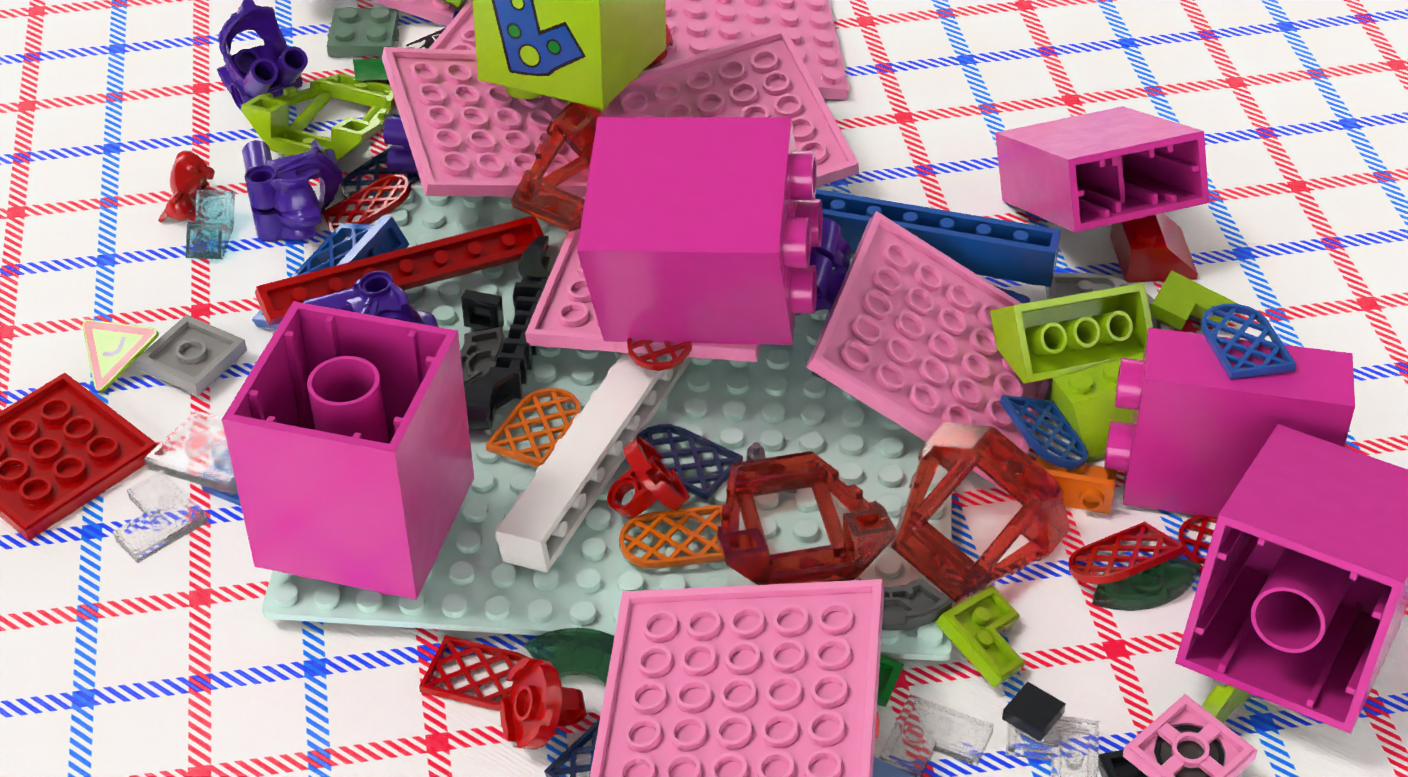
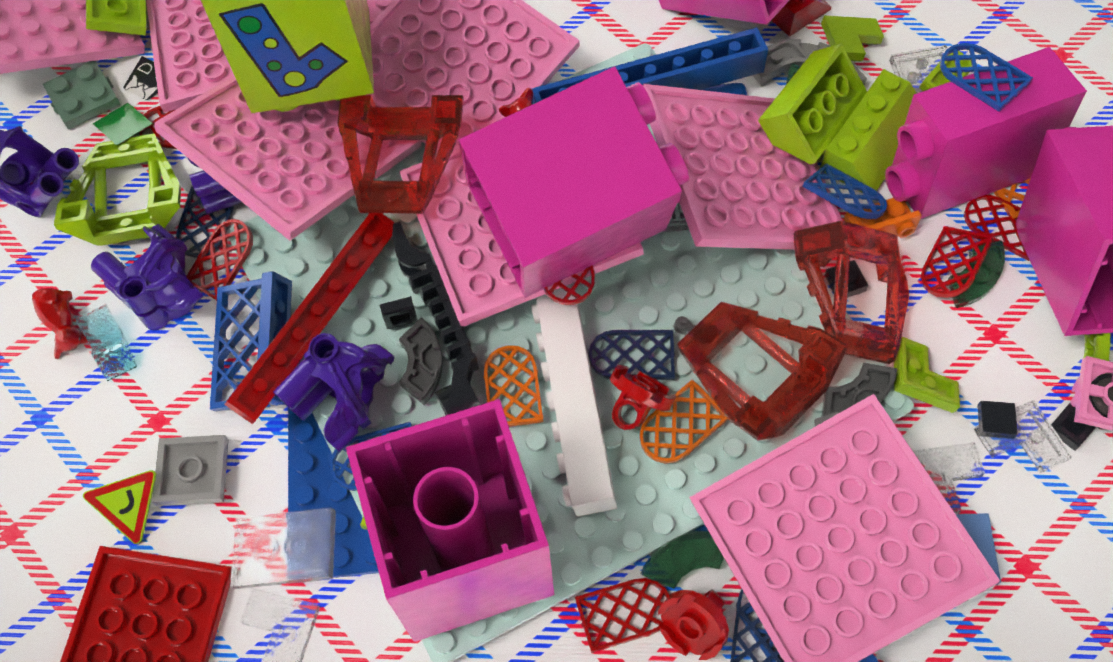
camera: 30 degrees left, 20 degrees up
none -> black plate [824,260,869,301]

